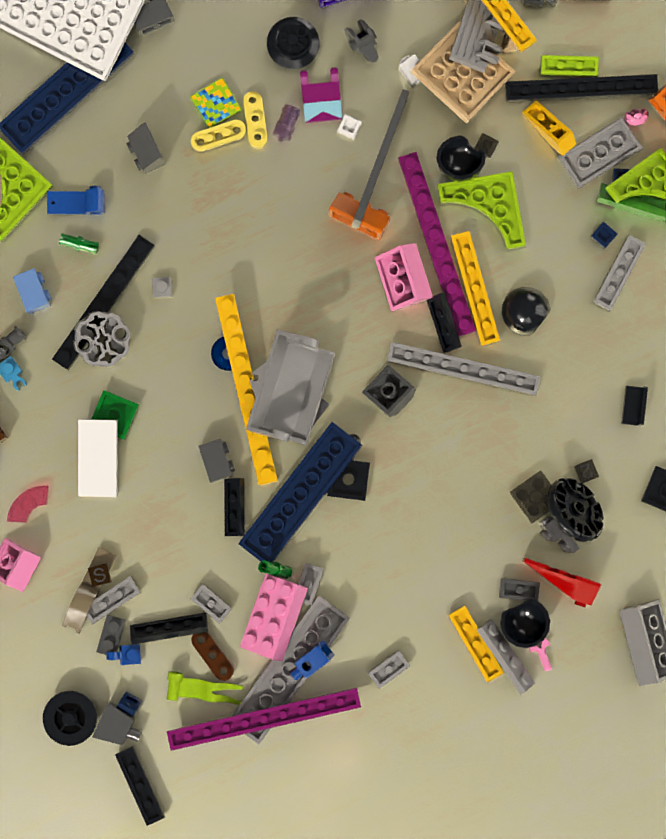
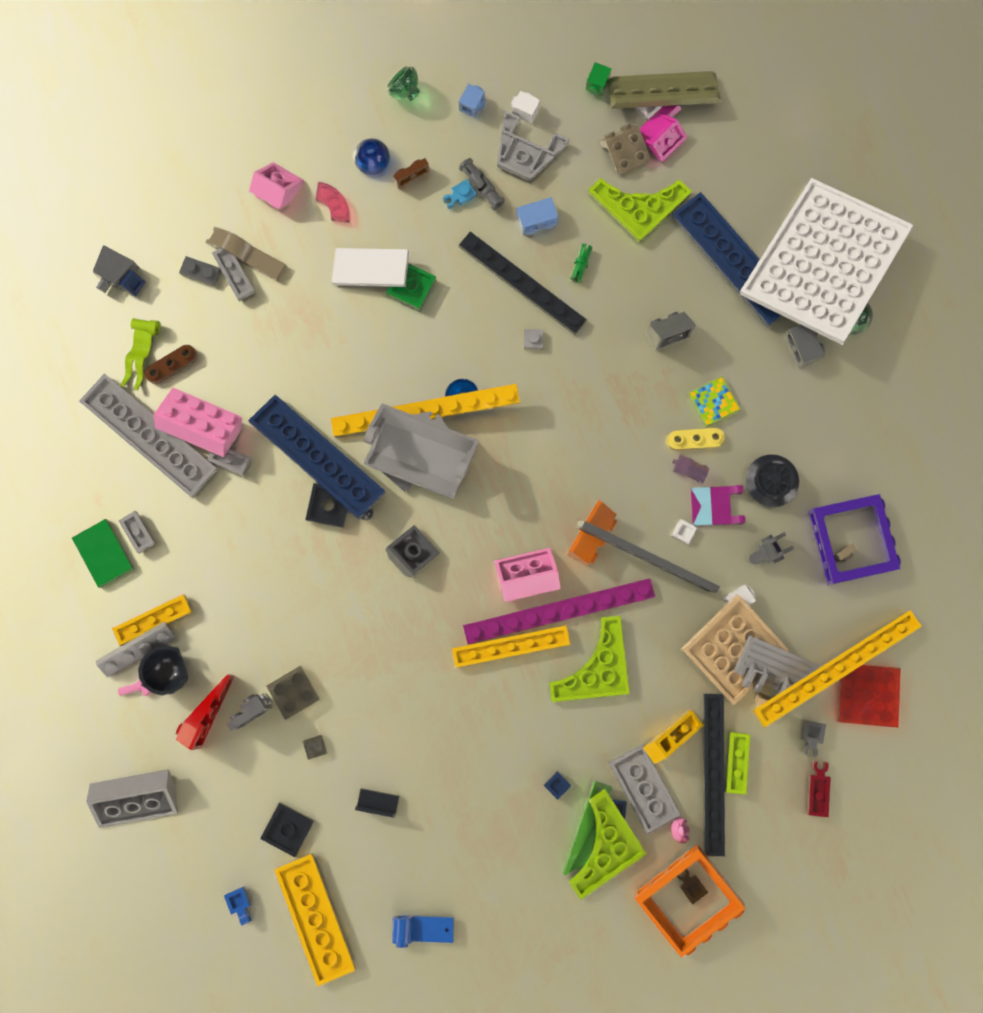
camera: 90 degrees right, 5 degrees down
black wheel [42,691,97,746] -> none
blue door [47,186,105,215] -> none
light grey connector [73,311,131,367] -> none
dark brown tile [88,563,112,587] -> none
blue plate [106,644,141,665] -> none
black plate [115,746,165,826] -> none
black plate [130,612,208,645] -> none
magenta plate [167,688,361,751] -> none
light grey plate [190,584,232,624] -> none
light yellow plate [191,120,246,152] -> none
dark grey brick [198,439,235,483] -> none
black plate [224,478,245,536] -> none
green pin [258,560,292,579] -> none
blue torso [289,640,335,681] -> none
light grey plate [387,342,541,396] -> none
black plate [427,293,462,353] -> none
black cylinder [436,135,486,182] -> none
clear smoke tile [474,133,499,159] -> none
dark grey plate [499,578,540,601] -> none
black cylinder [502,287,551,335] -> none
black plate [547,478,604,542] -> none
light grey plate [593,235,646,311] -> none
none -> green tile [72,519,134,588]

